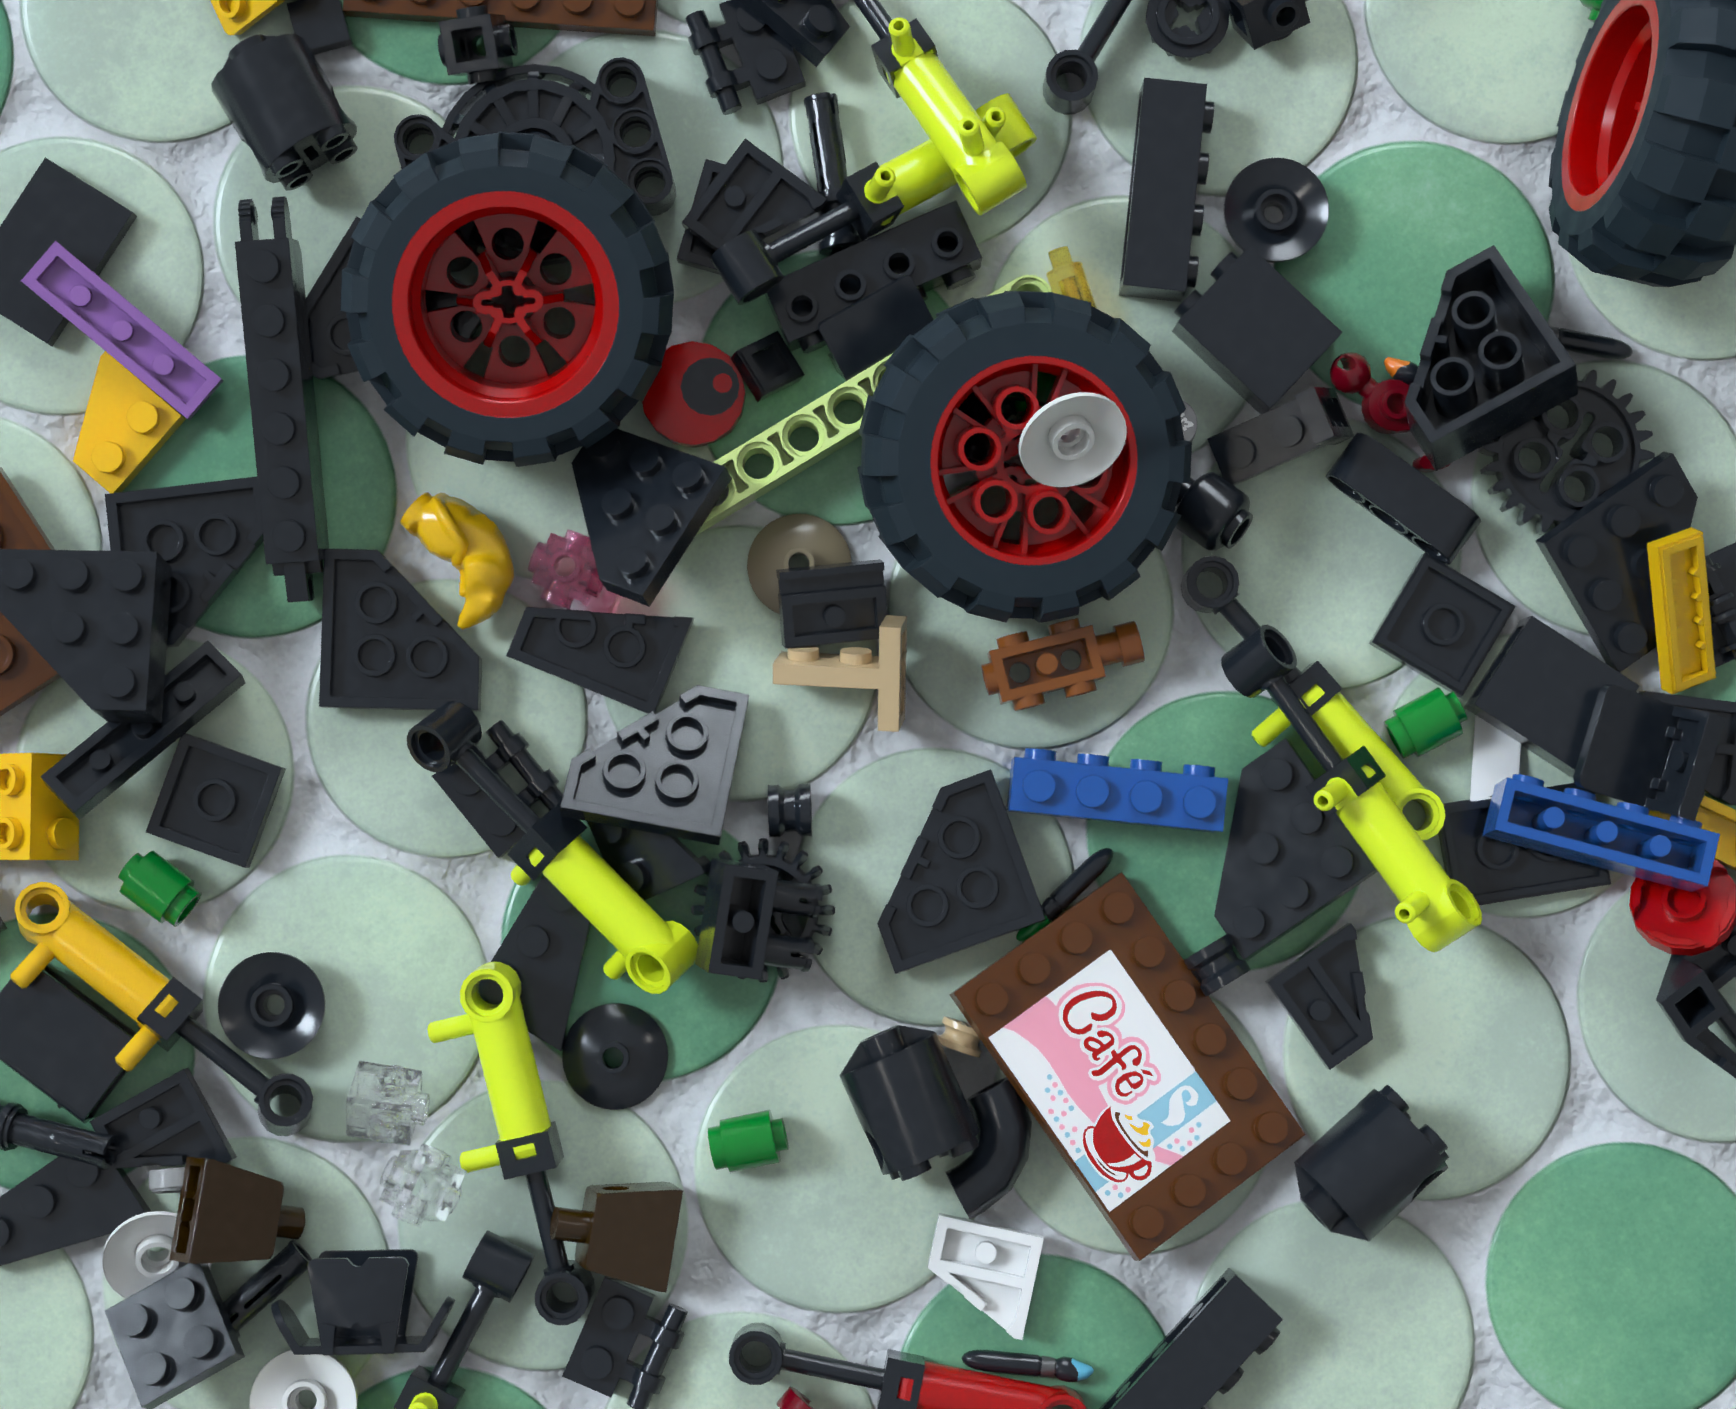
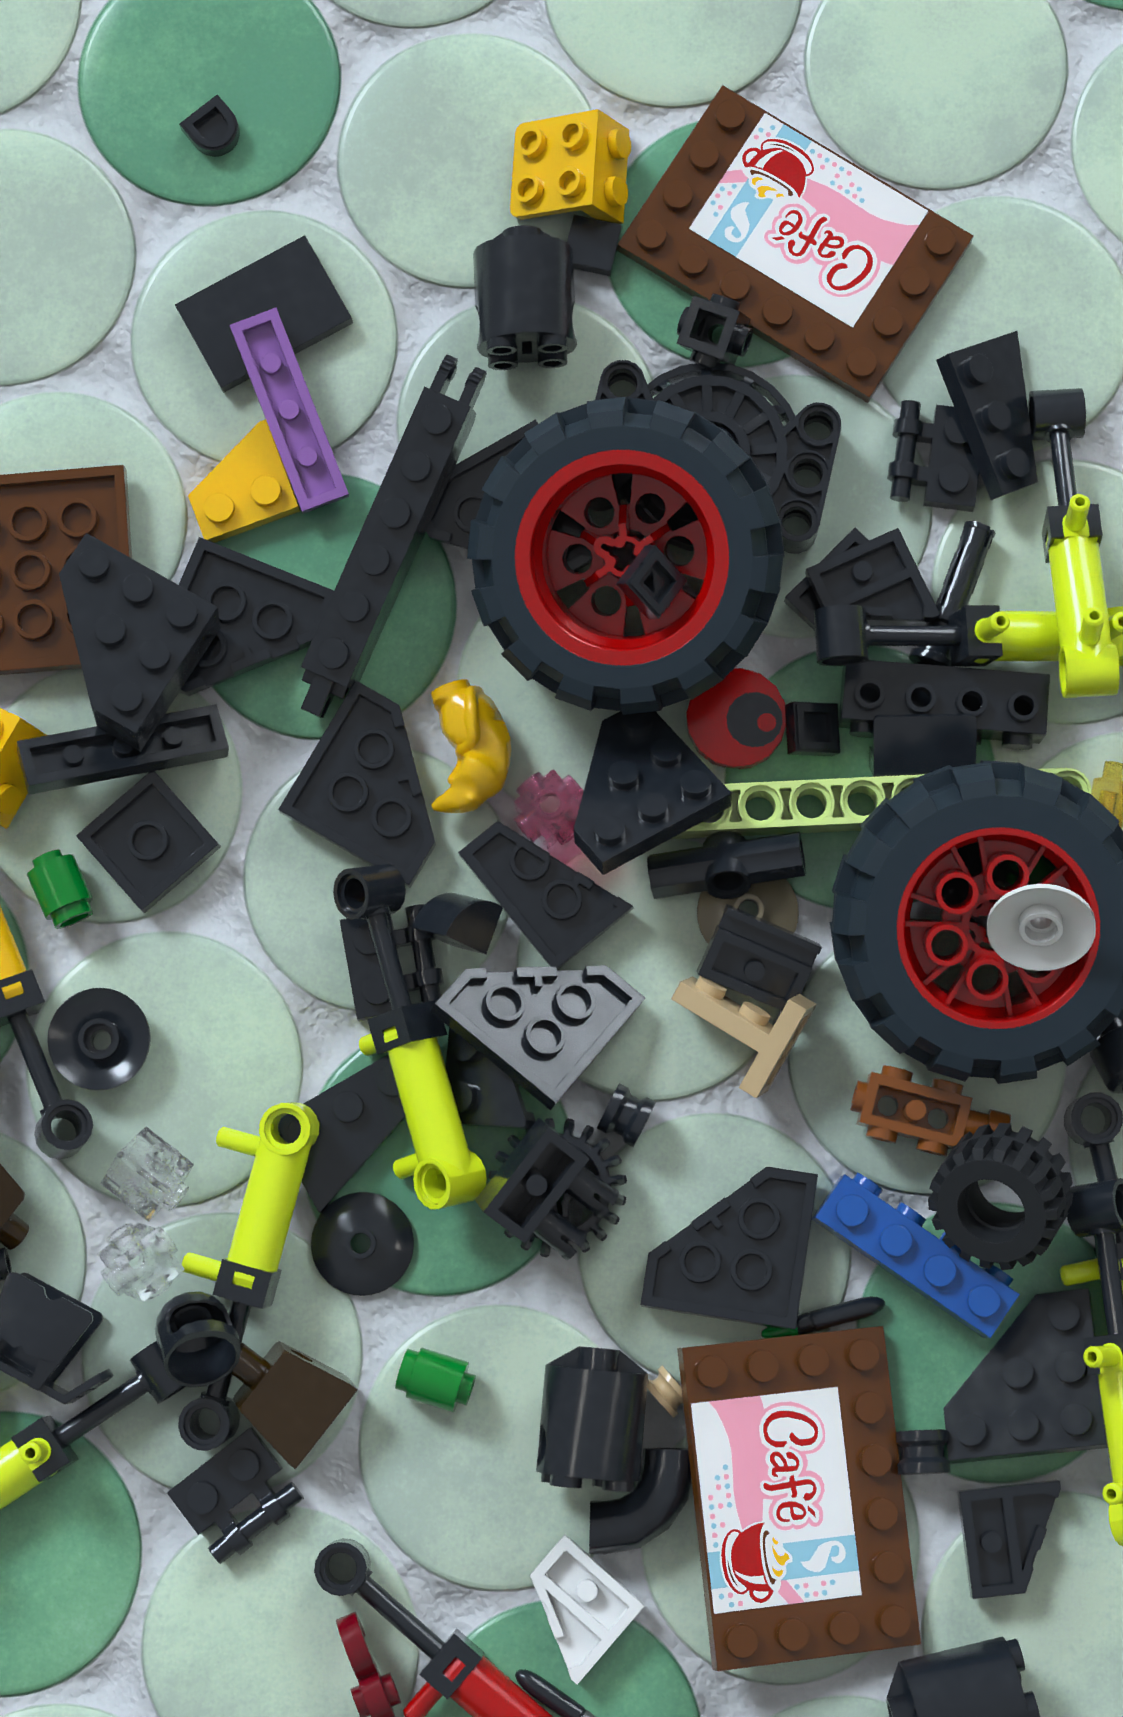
camera: 35 degrees right, 5 degrees down
none -> black helmet [155,1291,241,1387]
none -> black brick [411,893,503,954]
none -> black tile [616,545,688,619]
none -> black piece [647,831,806,899]
none -> black tyre [928,1123,1073,1270]

